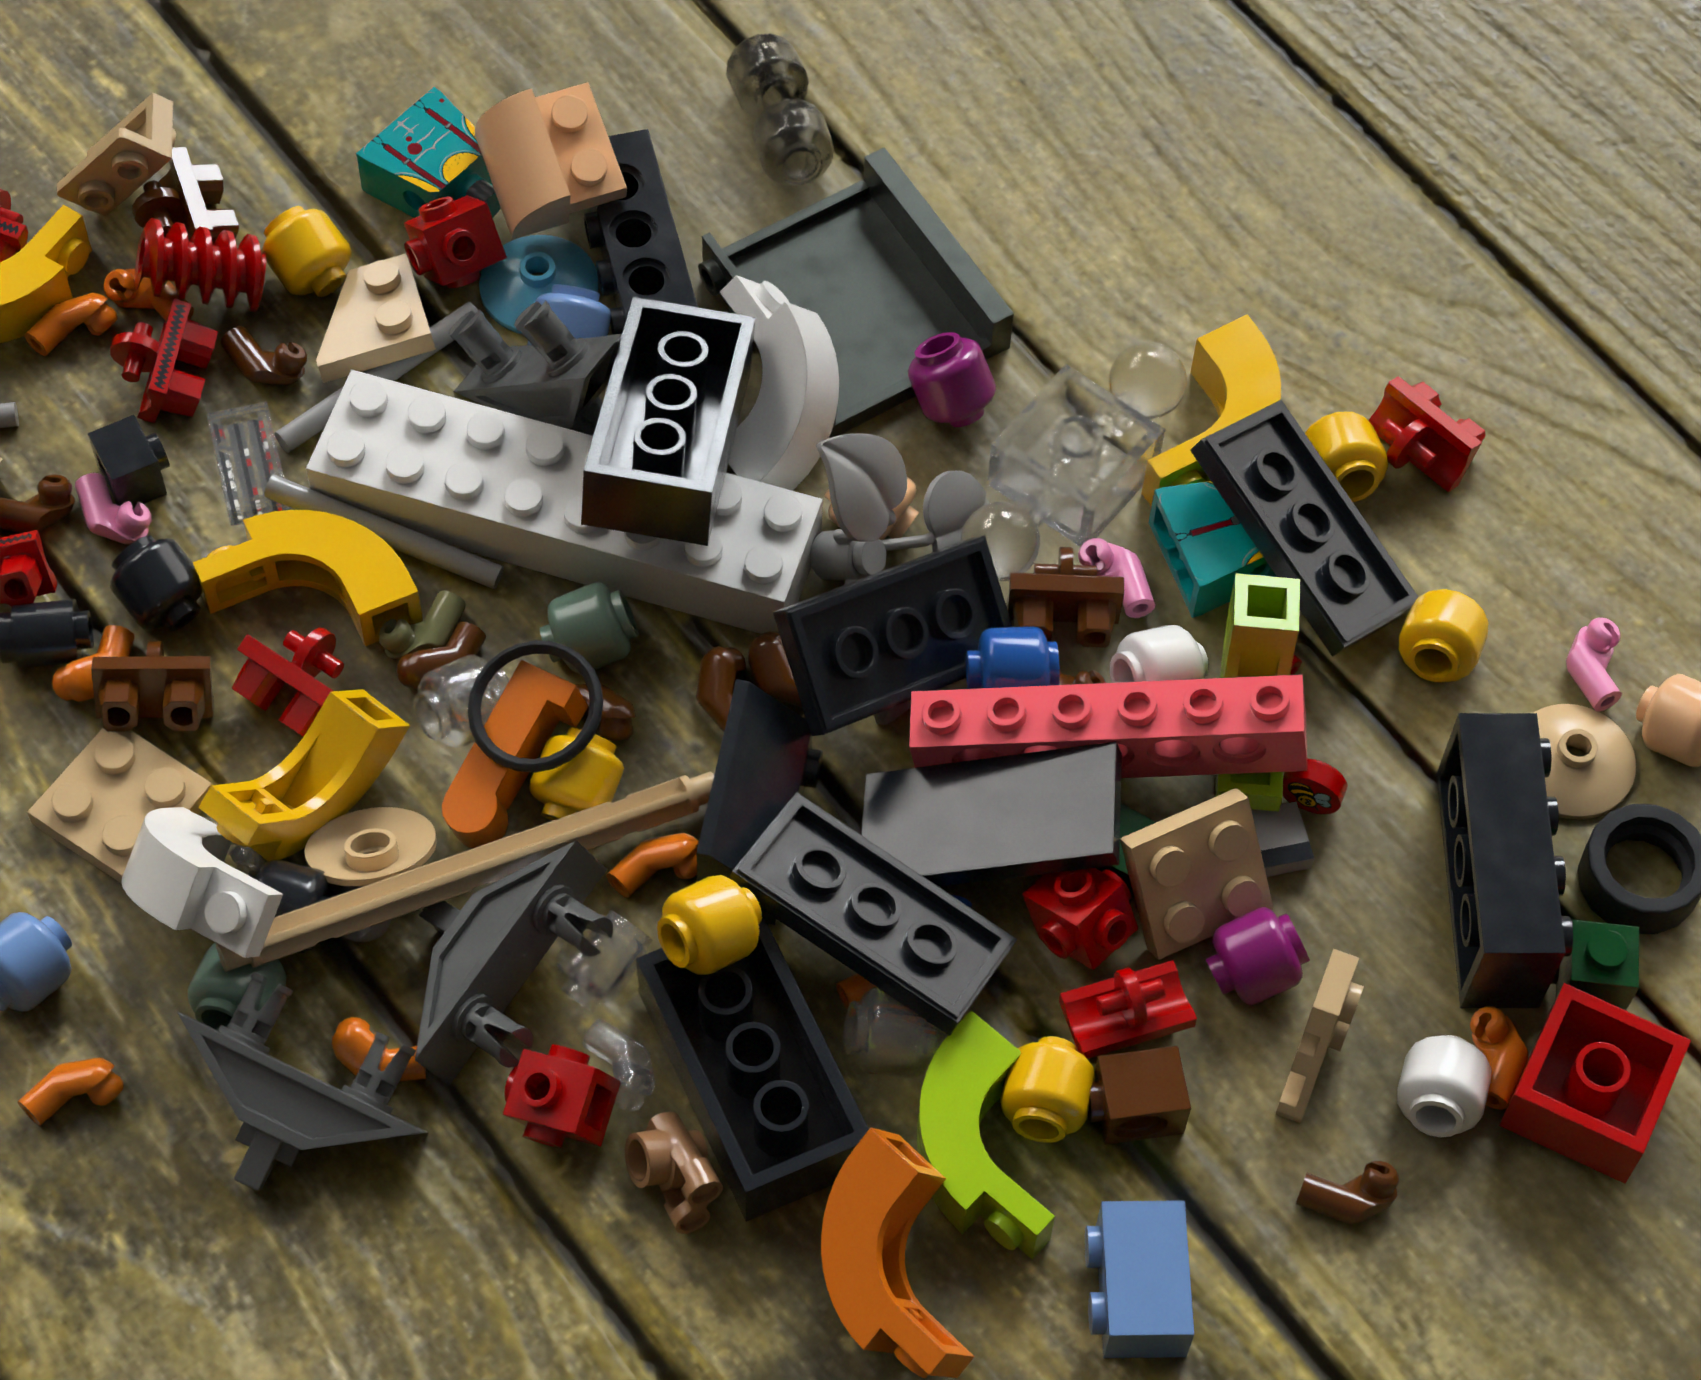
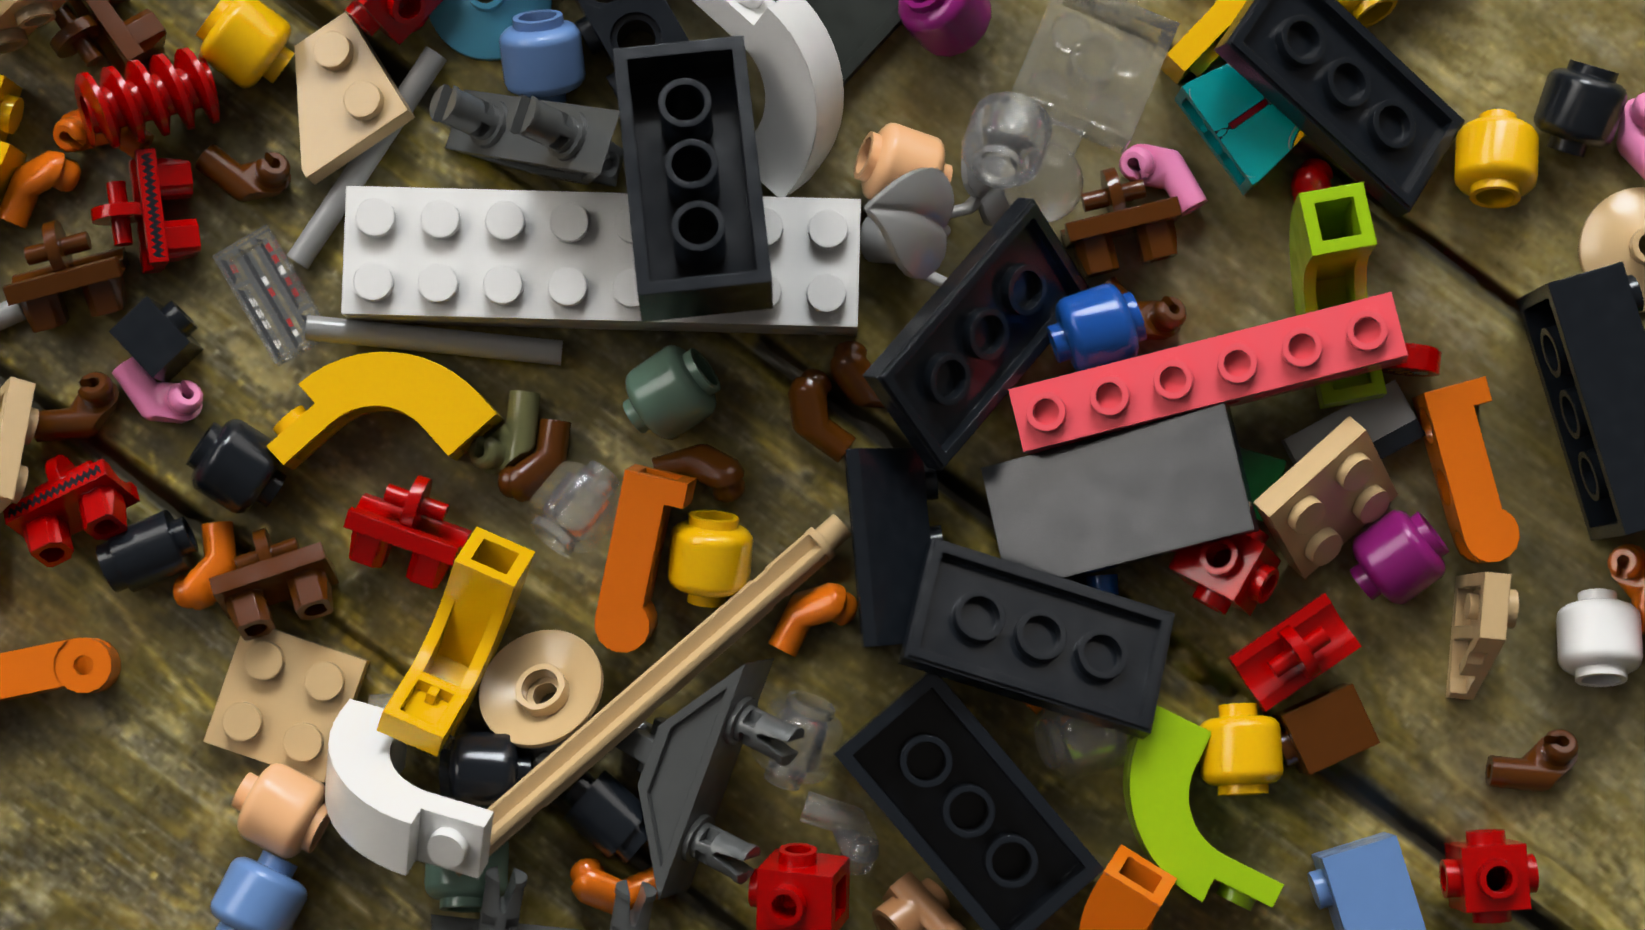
camera: 15 degrees left, 25 degrees up
black tyre [467,640,603,773] -> none
yellow head [657,875,762,975] -> none
white head [1110,625,1208,683] -> none
none -> reddish brown hips [3,220,130,333]
none -> light nougat head [232,763,330,859]
none -> black brick [562,770,647,864]
none -> clear head [962,91,1052,189]
none -> orange leg [1412,376,1520,564]
none -> red brick [1439,829,1539,924]
none -> black head [1534,59,1627,157]

